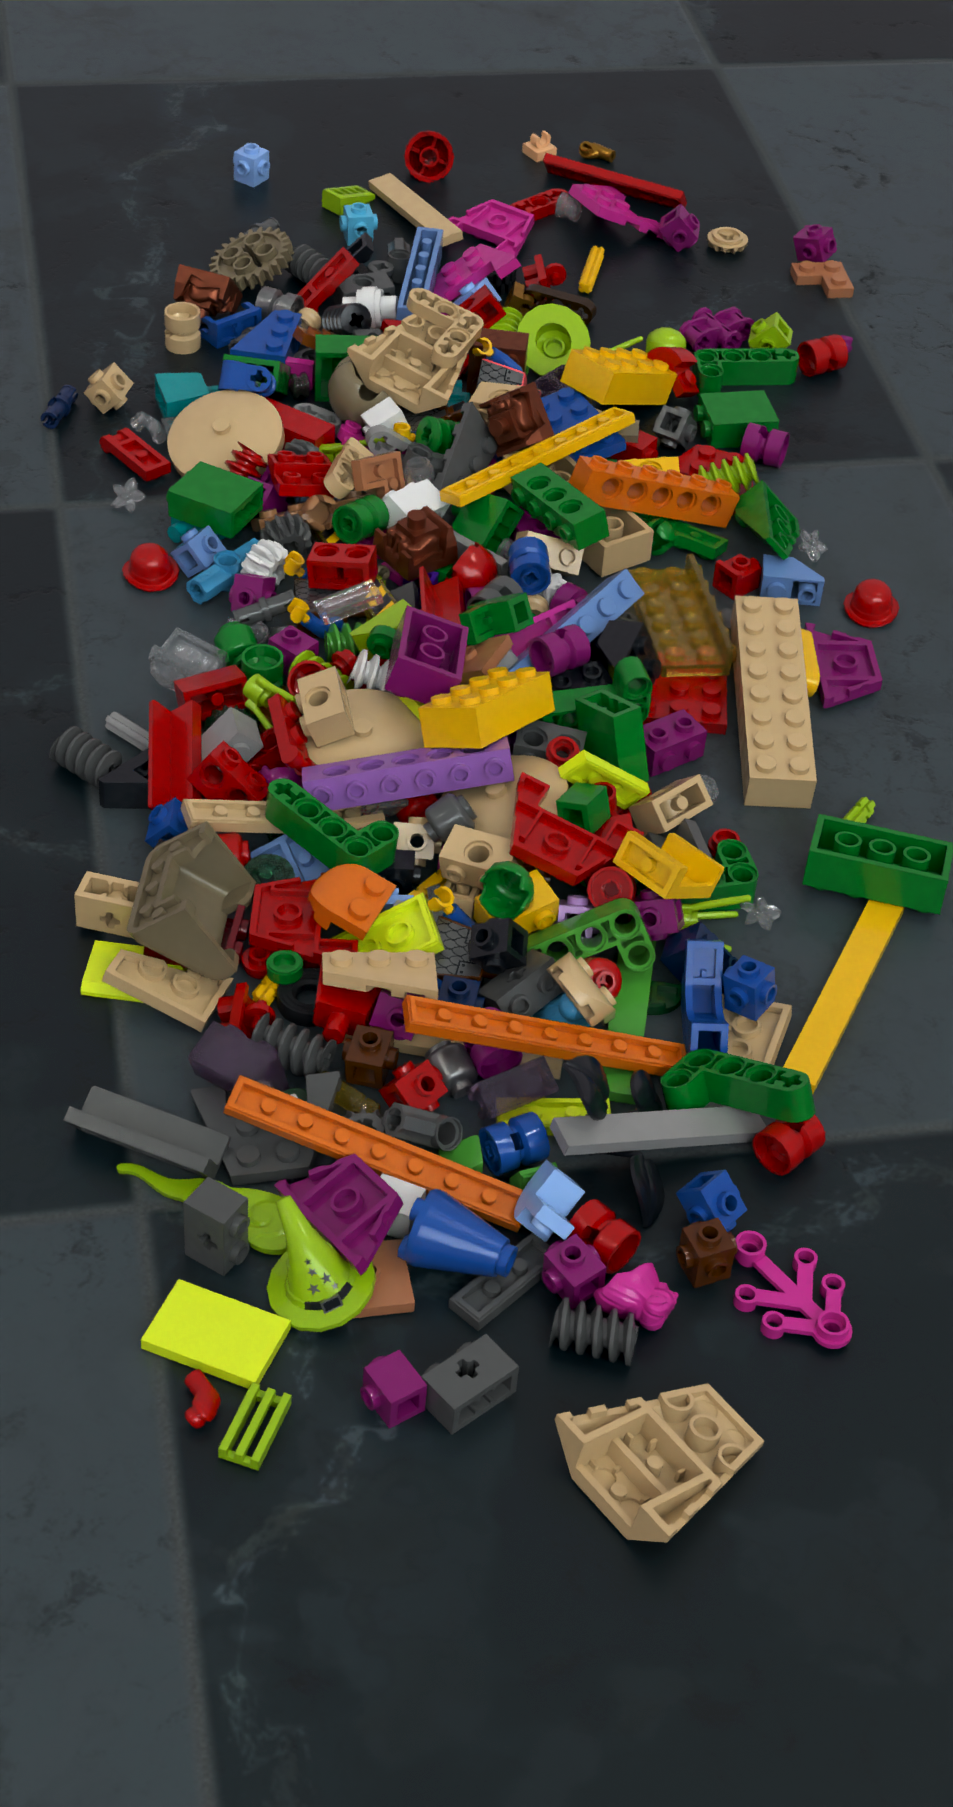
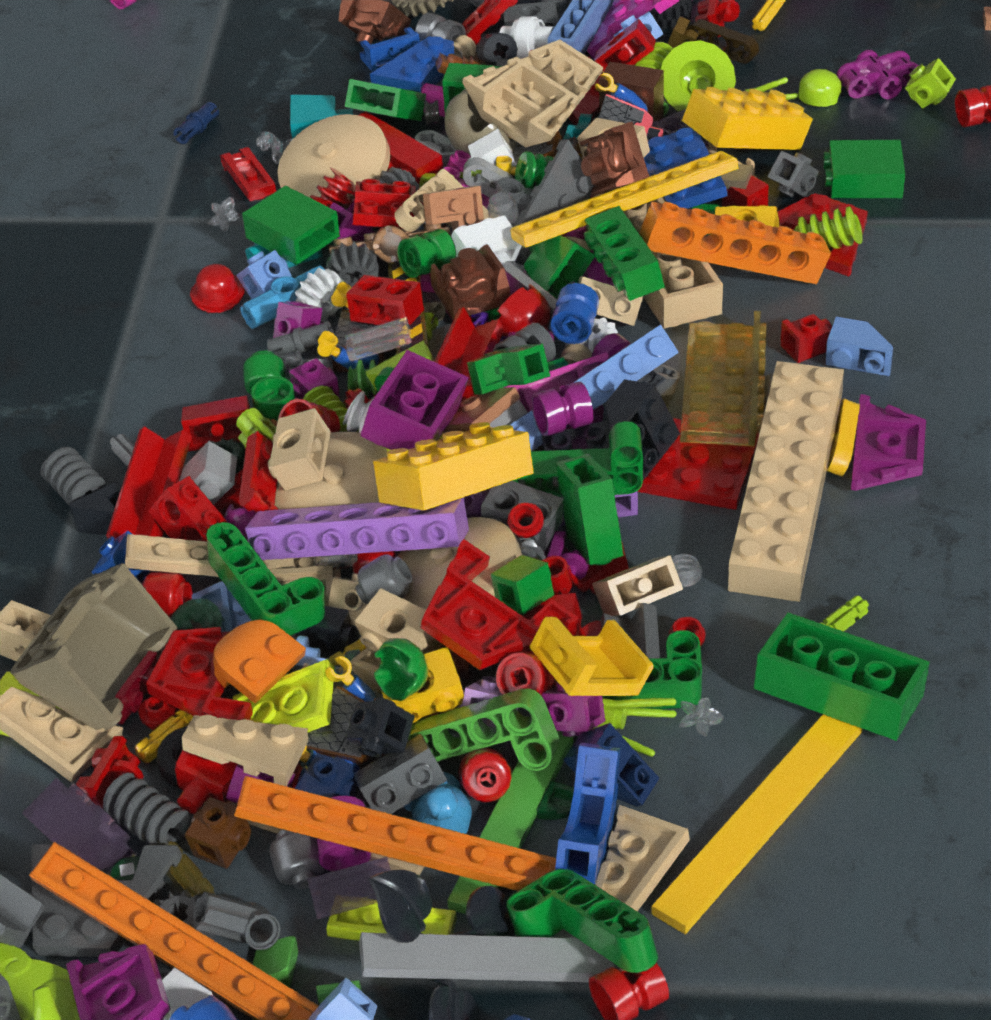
camera: 20 degrees right, 0 degrees up
tan brick [84,362,134,414] -> none
clear slope [148,627,229,691] -> none
tan wheel [164,302,201,355] -> none
blue piece [218,360,277,397] -> none
green tile [266,950,303,985] -> none
red brick [378,1059,448,1112] -> none
tan beam [406,288,484,368] -> none
blue wheel [478,1112,550,1176] -> none
tan slope [546,952,617,1028] -> none
neon yellow tile [558,750,650,810] -> none
green plate [634,512,729,560] -> none
magenta brick [643,709,707,777] -> none
red brick [647,347,699,398] -> none
green beam [692,348,799,397] -> none
blue brick [722,955,777,1021] -> none
green wedge [734,480,800,560] -> none
magenta wheel [740,422,790,468] -> none
clear plant [799,528,828,563] -> none
red hat [843,578,899,628] -> none

